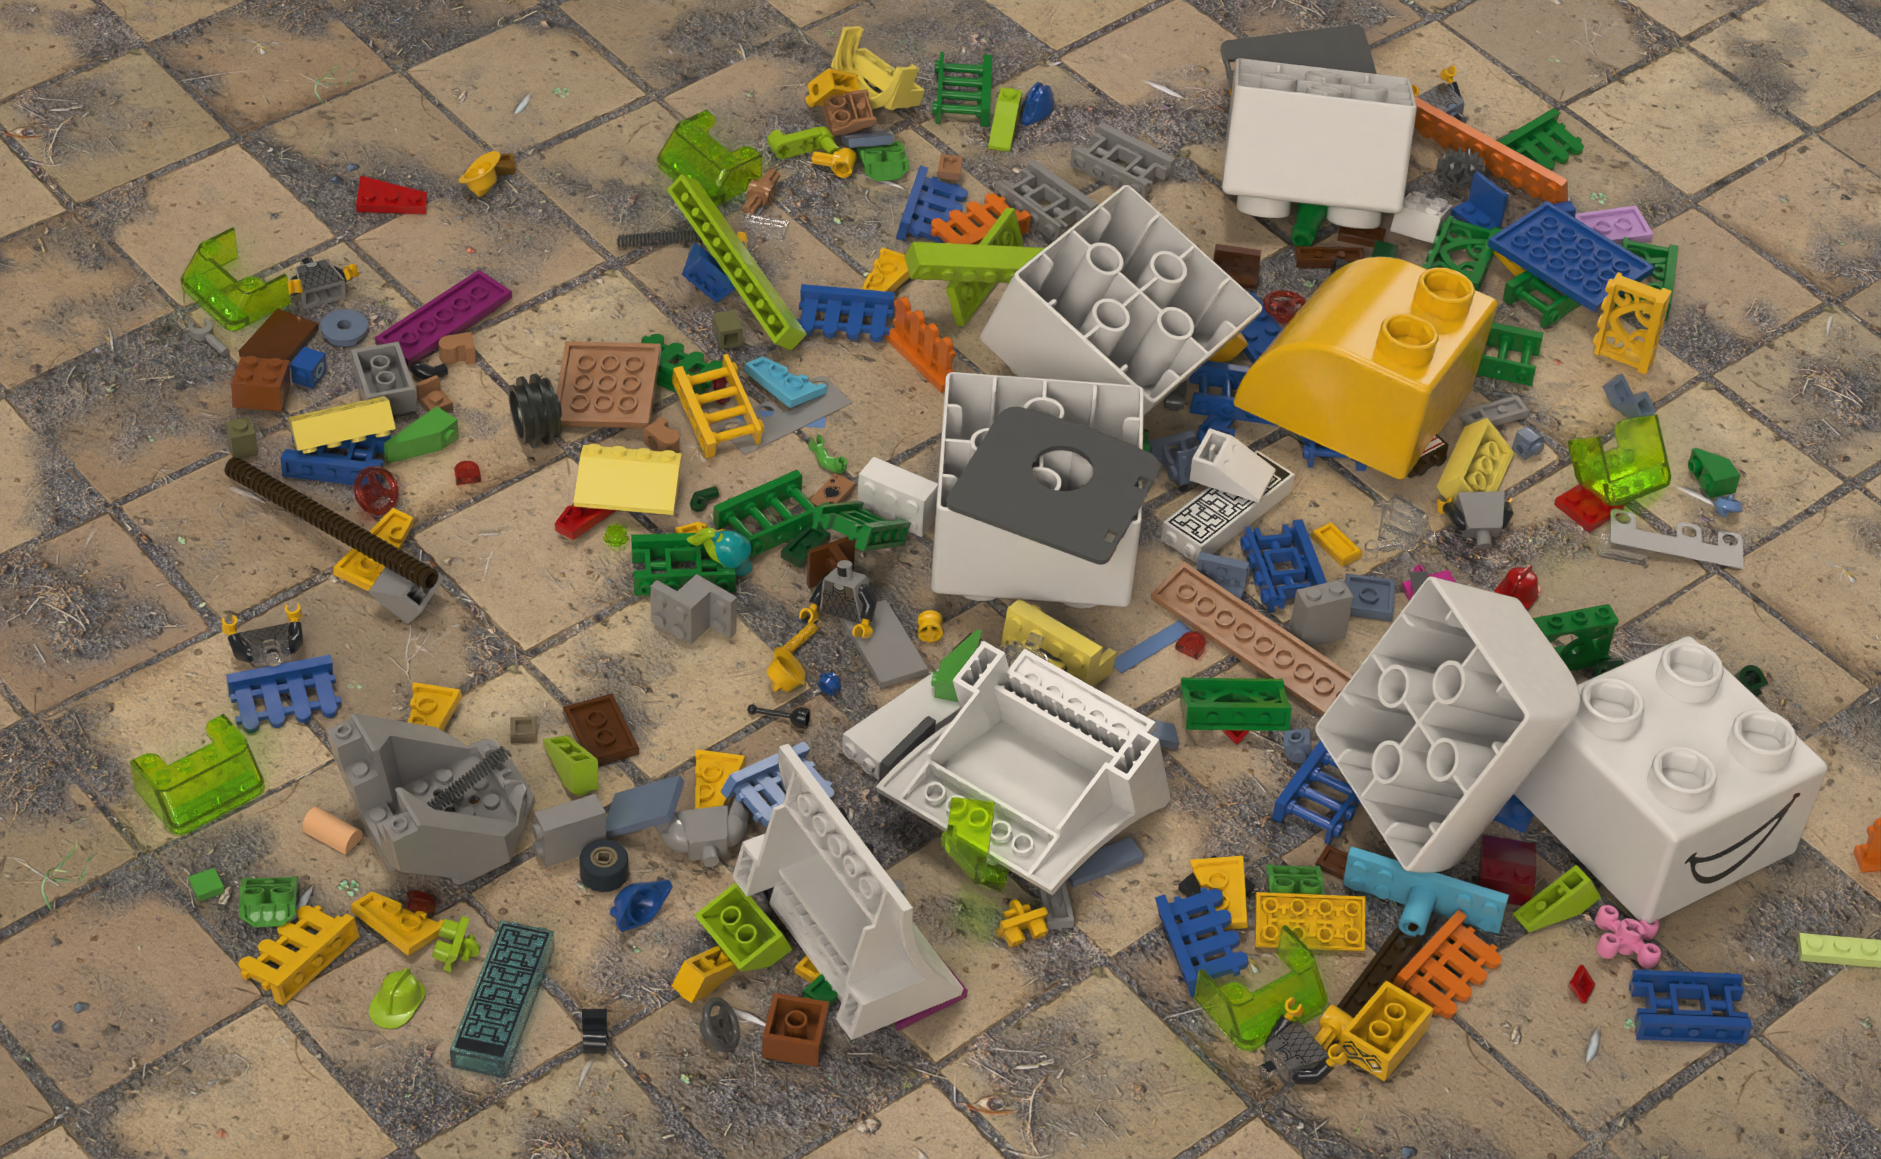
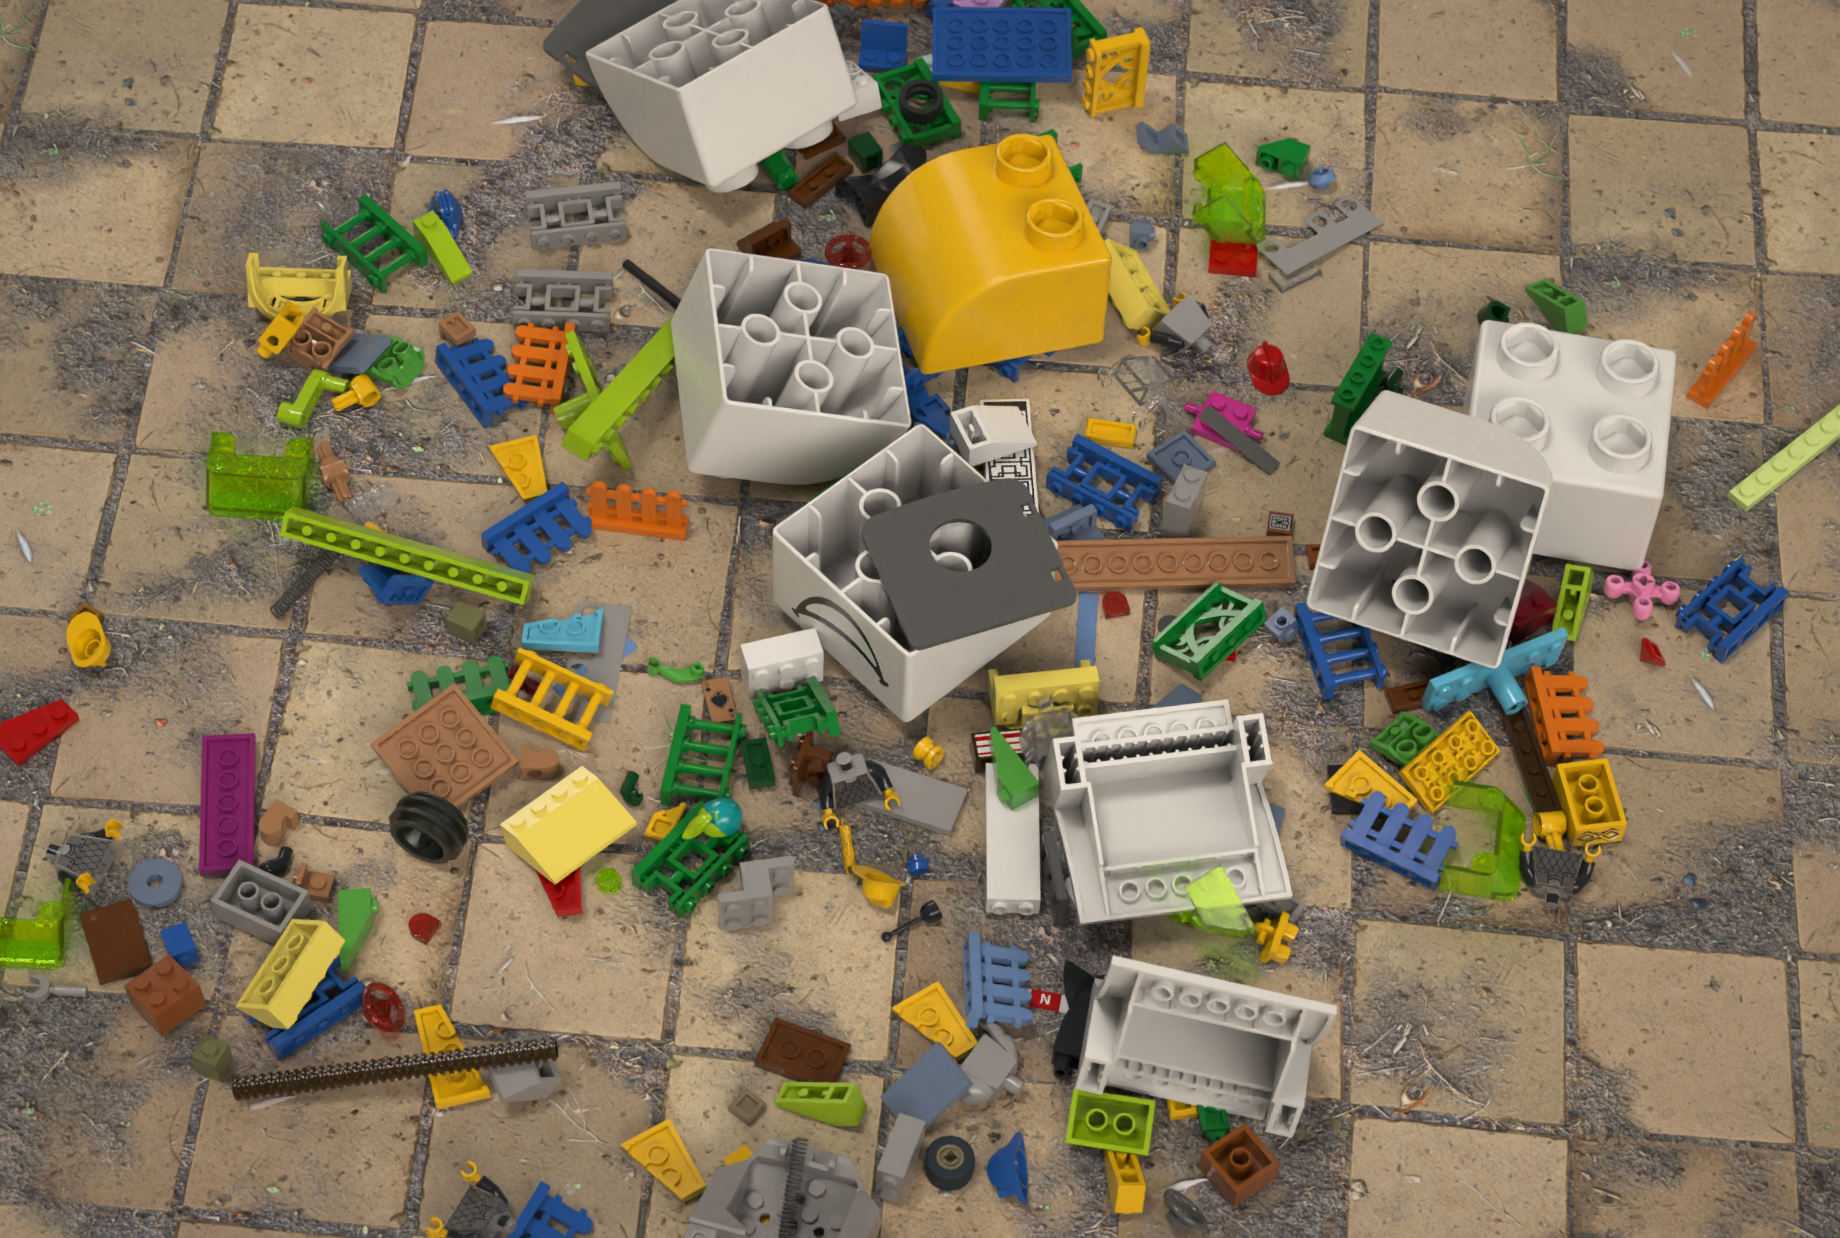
camera: 45 degrees left, 10 degrees up
none -> black tyre [899,79,944,125]
none -> bright green slope [1525,279,1588,334]

